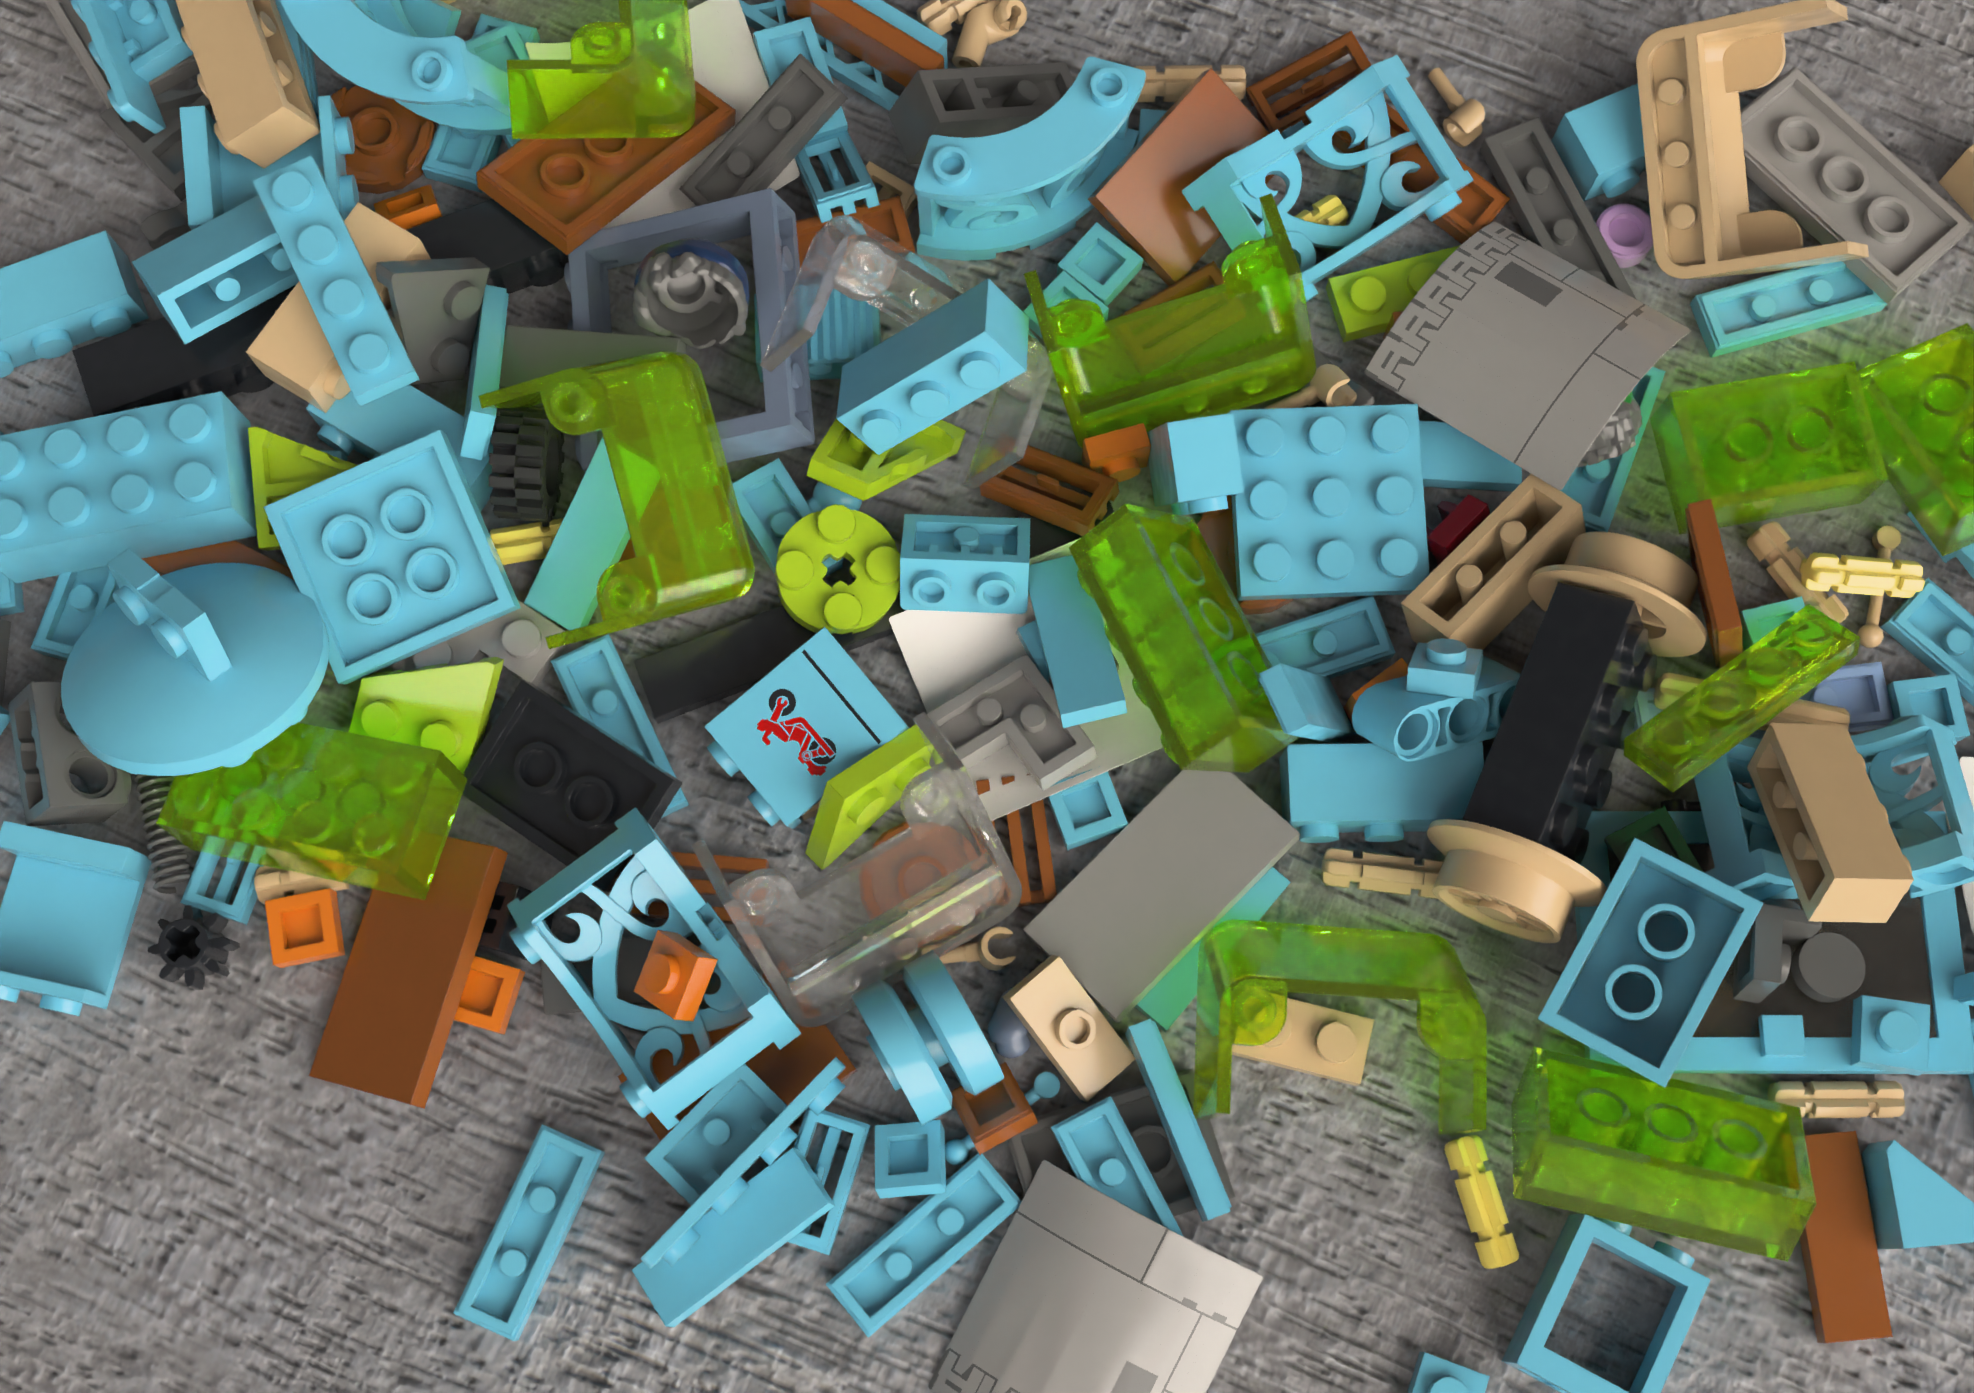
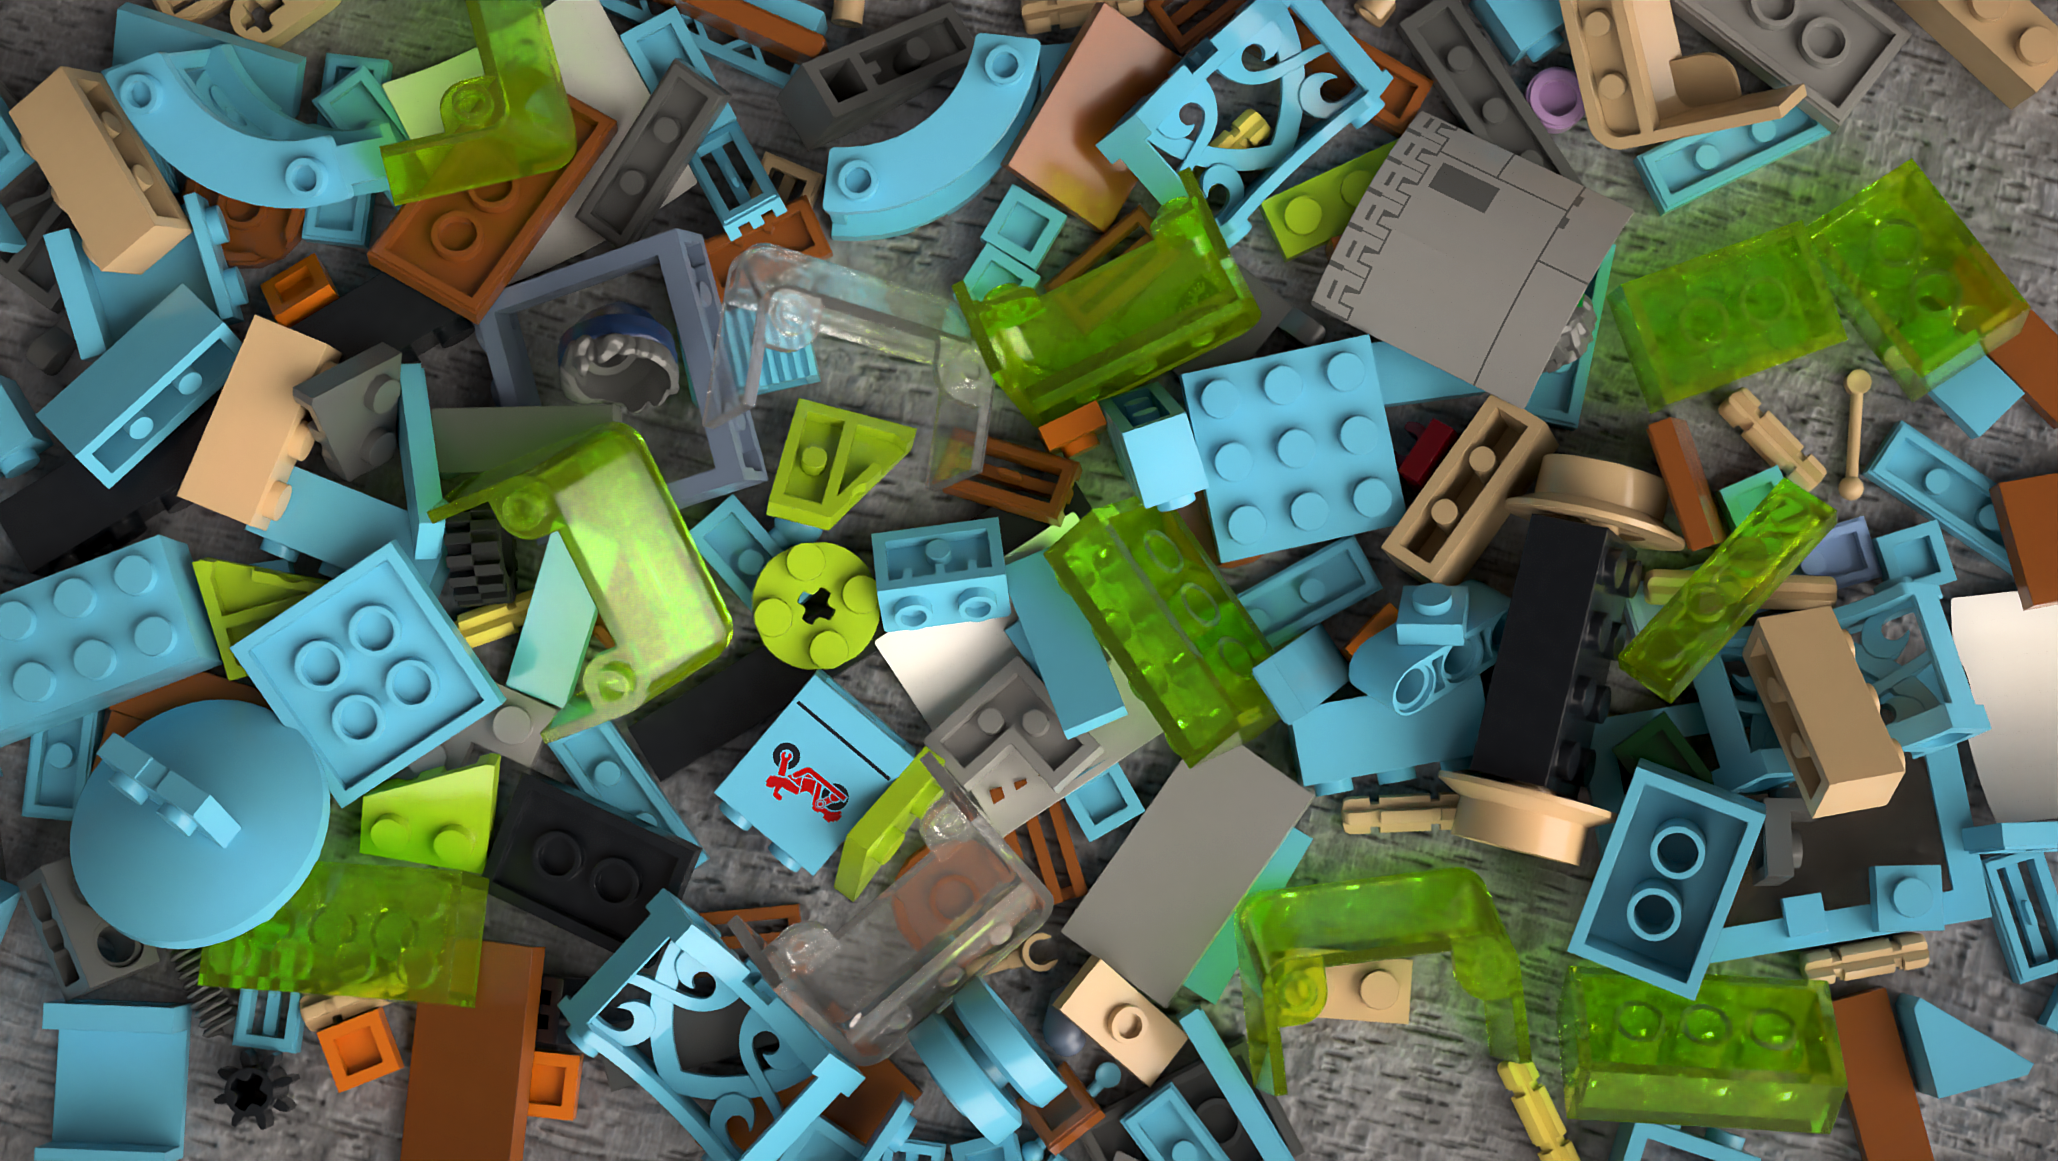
camera: 10 degrees left, 10 degrees up
medium azure plate [252,155,420,406] -> none
orange plate [634,930,718,1021] -> none
medium azure brick [836,278,1029,455] -> none
tan hand [1265,364,1357,409] -> none
dark grey tile [1791,932,1866,1003] -> none
light yellow axle [1799,552,1925,598] -> none

